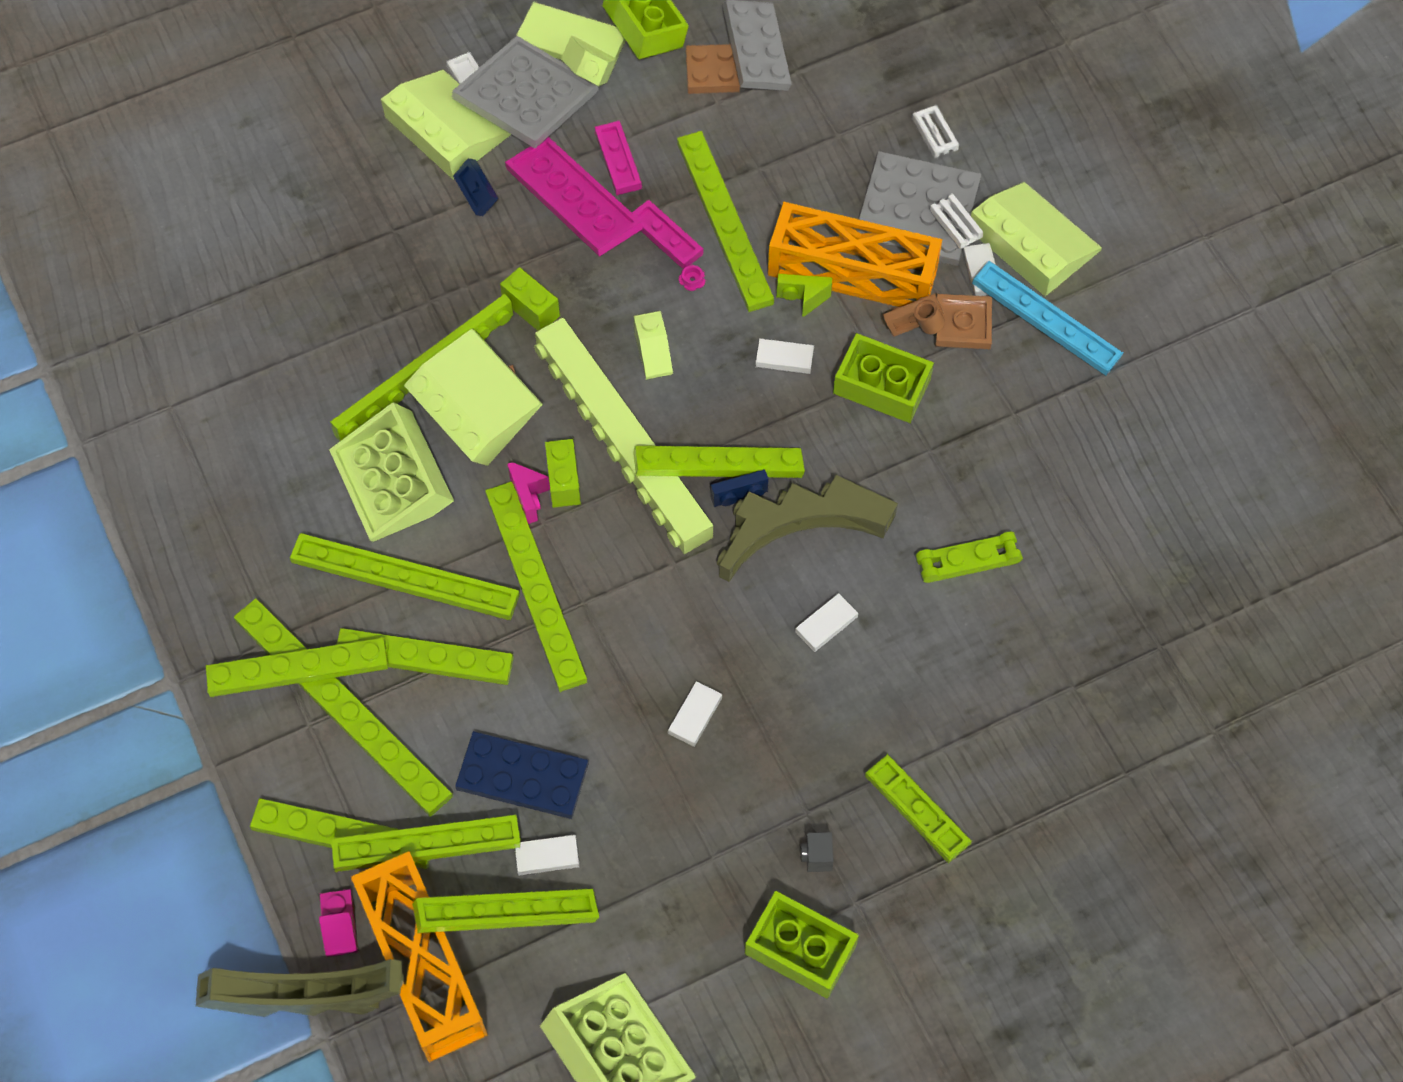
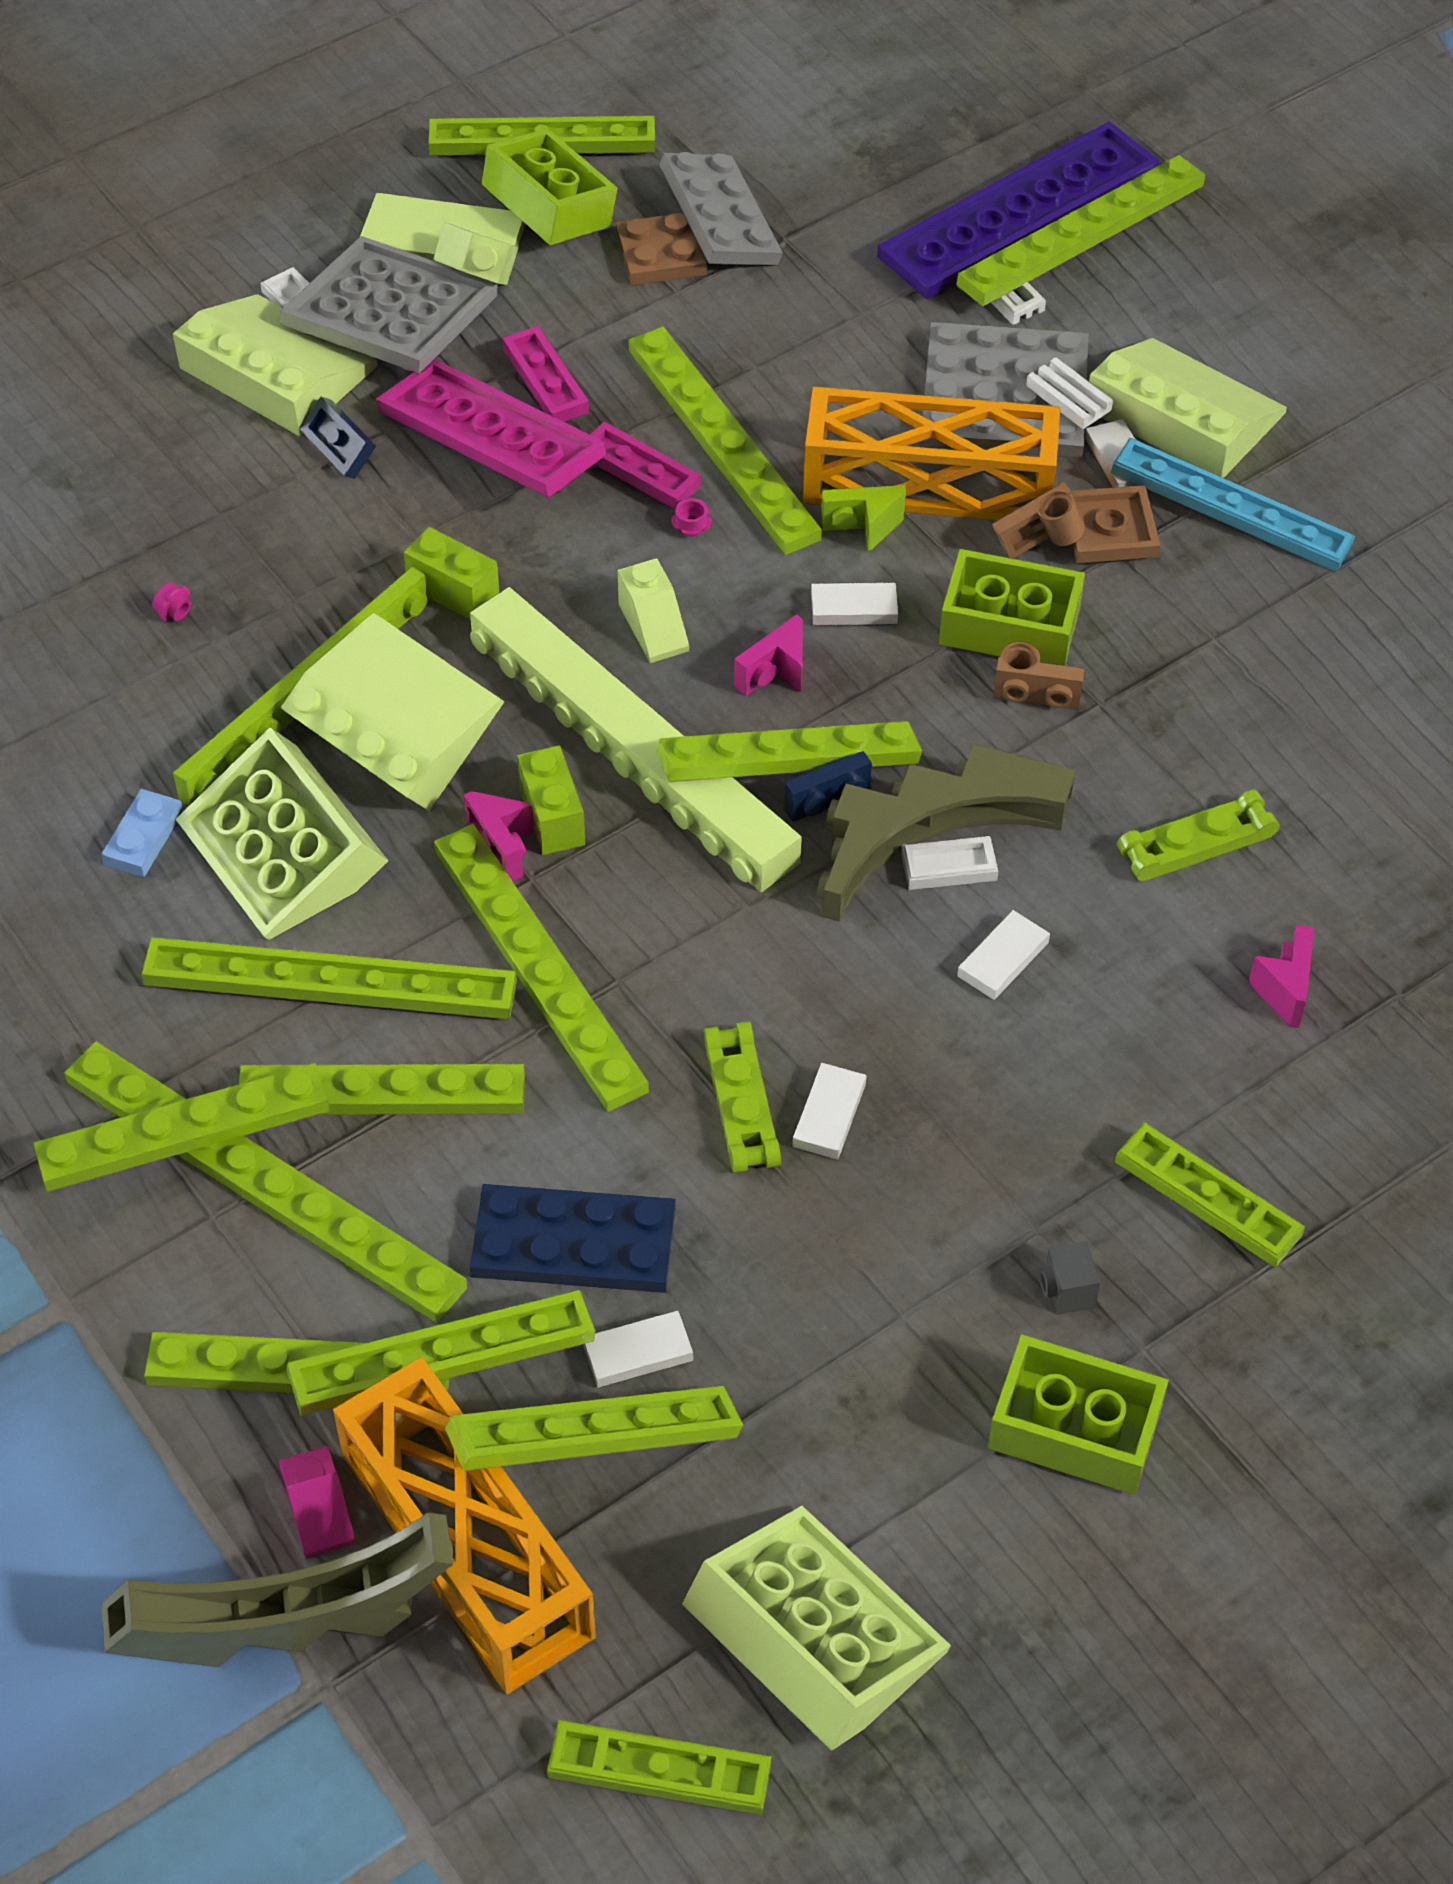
camera: 10 degrees left, 10 degrees down
none -> light blue plate [101,789,183,878]
none -> dark pink plate [152,582,192,623]
none -> lime plate [703,1021,781,1173]
none -> dark pink slope [734,615,803,696]
none -> dark purple plate [877,121,1160,299]
none -> white tile [901,836,998,890]
none -> lime plate [957,155,1206,306]
none -> medium nougat plate [993,642,1085,710]
none -> dark pink slope [1249,924,1315,1028]

